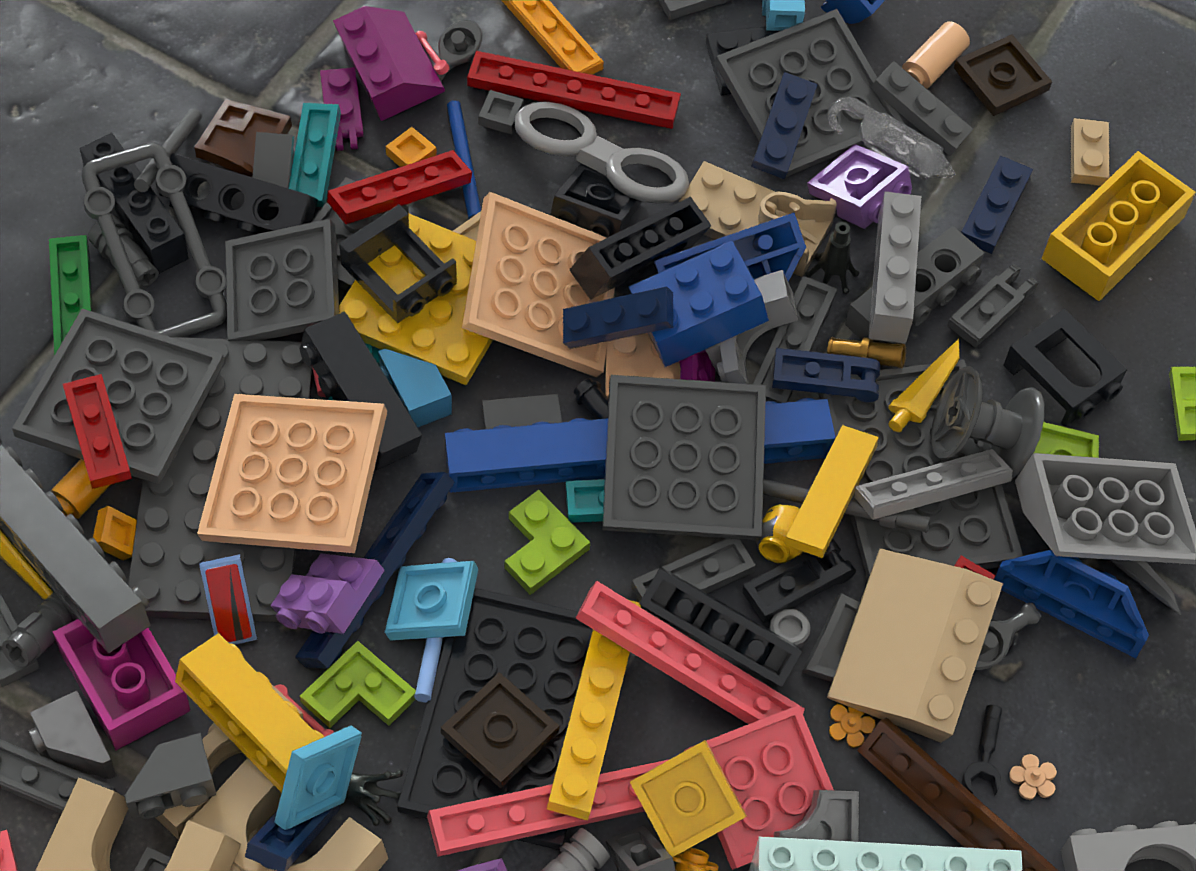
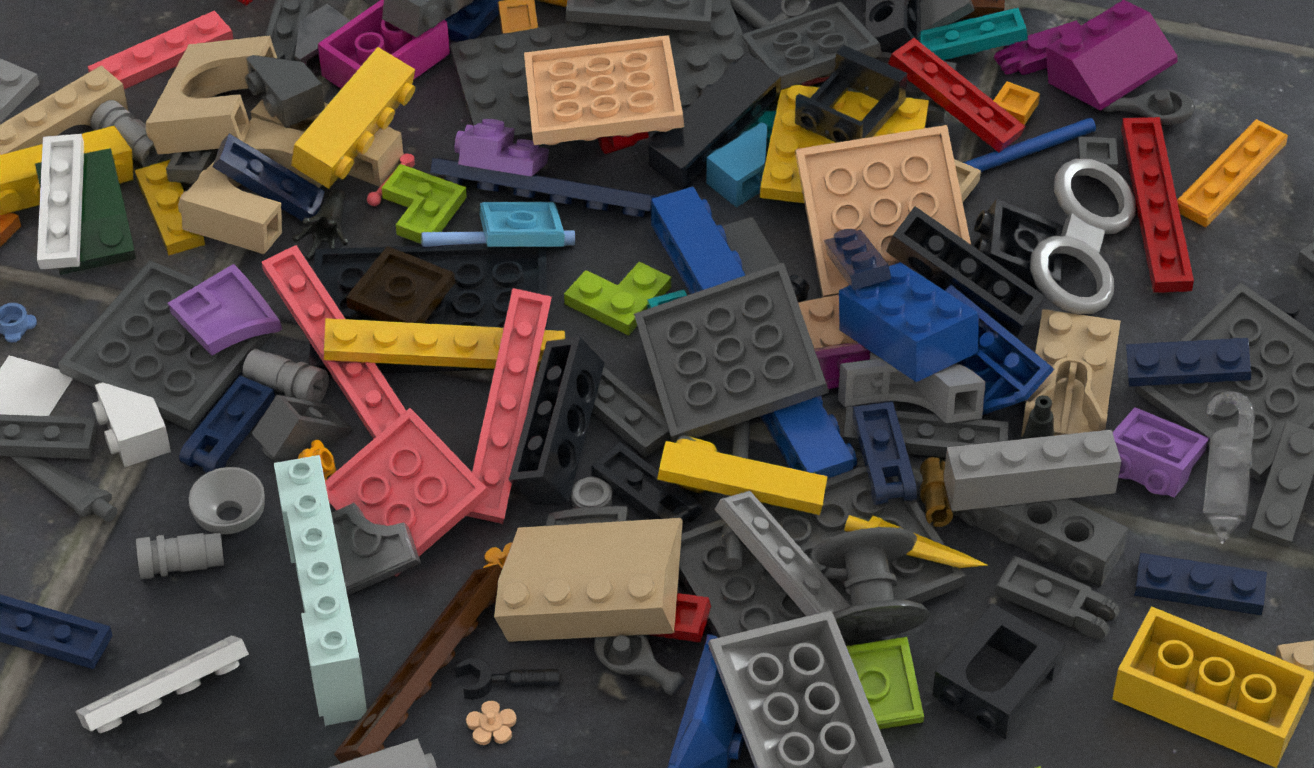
camera: 80 degrees right, 10 degrees down
red slope [199,554,257,645] -> none
medium azure tile [274,725,362,830] -> none
coral hinge [416,31,449,75] -> none
yellow plate [630,740,747,858] -> none

